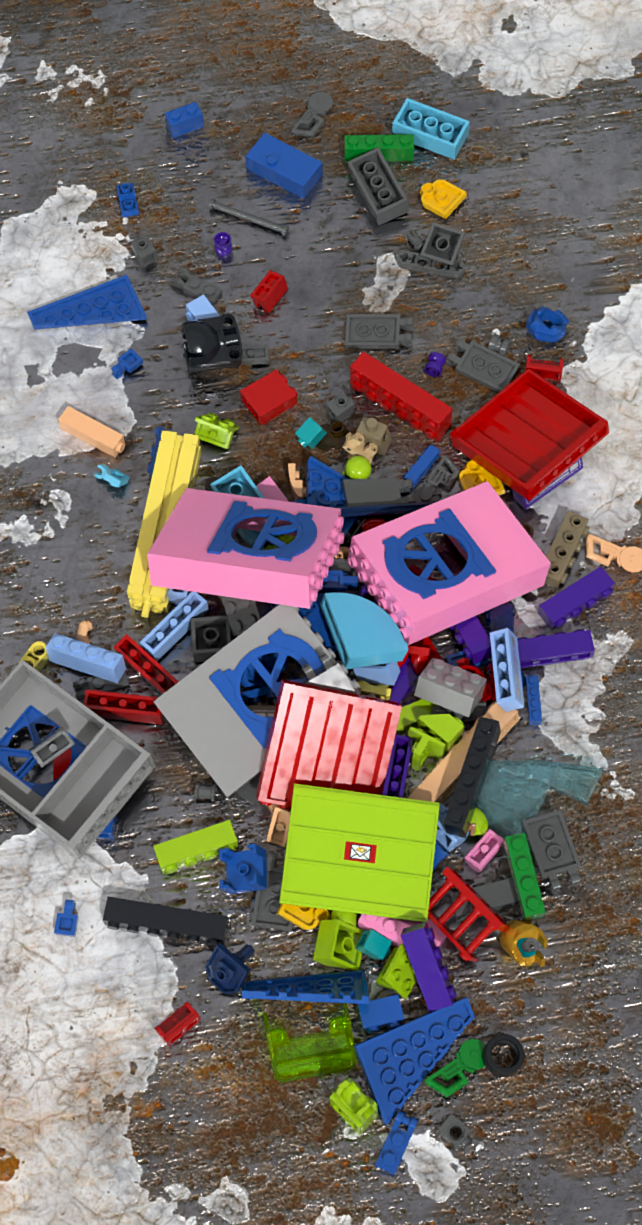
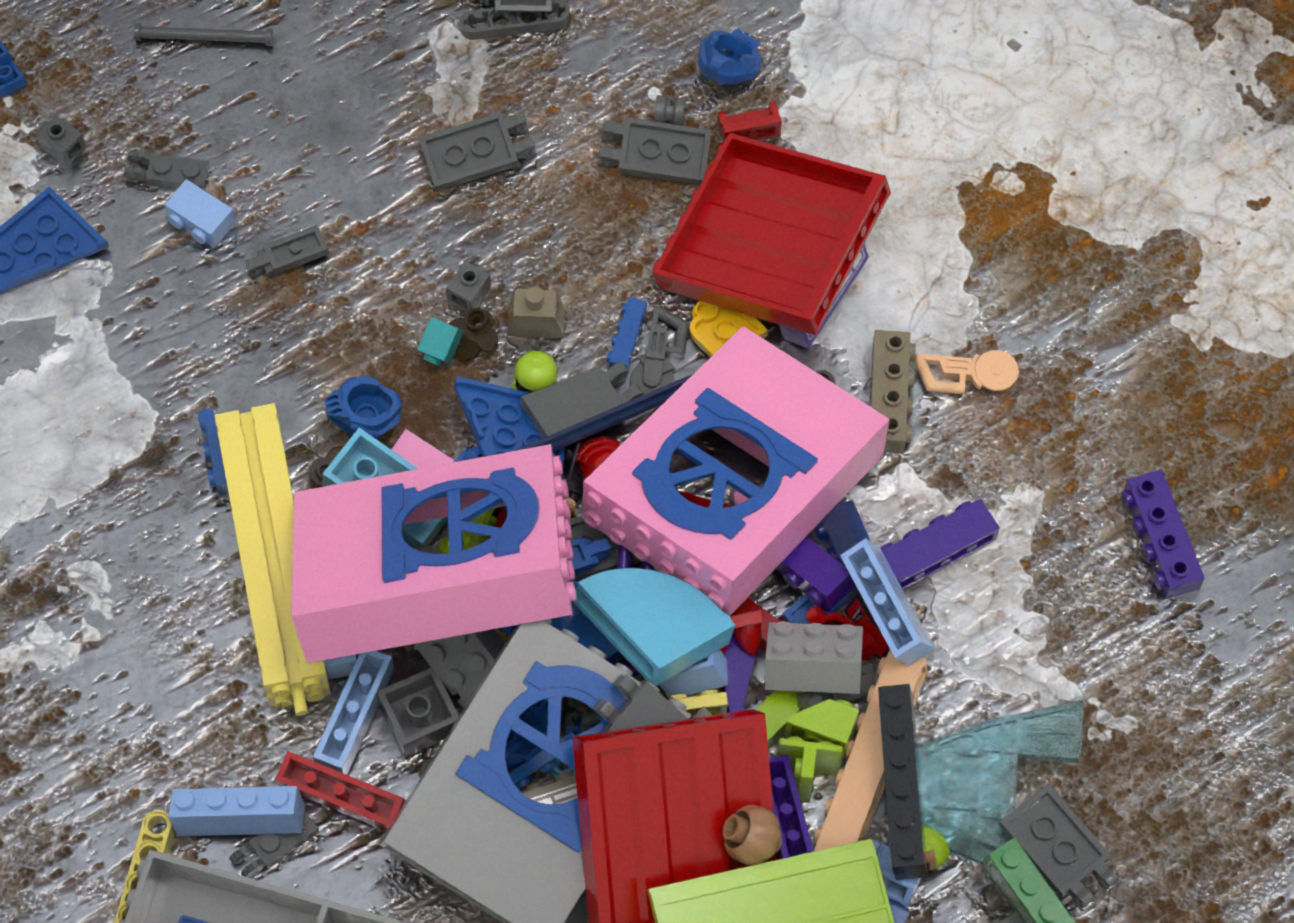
camera: 25 degrees left, 0 degrees up
light nougat brick [58,406,125,458] -> none
light nougat arm [76,620,92,645] -> none
red brick [83,690,164,725] -> none
medium azure plate [94,463,130,487] -> none
blue plate [111,348,143,379] -> none
black piece [181,313,243,373] -> none
lime bracket [194,413,239,449] -> none
dark purple wheel [214,232,232,257] -> none
red brick [240,369,298,426] -> none
red hinge [250,270,288,314] -> none
light nougat slope [288,463,306,500] -> none
tan hips [343,432,378,464] -> none
red brick [350,351,453,442] -> none
dark purple wheel [424,352,446,377] -> none
bright pink brick [464,829,504,873] -> none
blue piece [525,675,542,726] -> none
dark purple brick [538,566,615,630] -> none
none -> blue helmet [324,376,403,439]
none -> medium nougat plant [723,805,782,866]

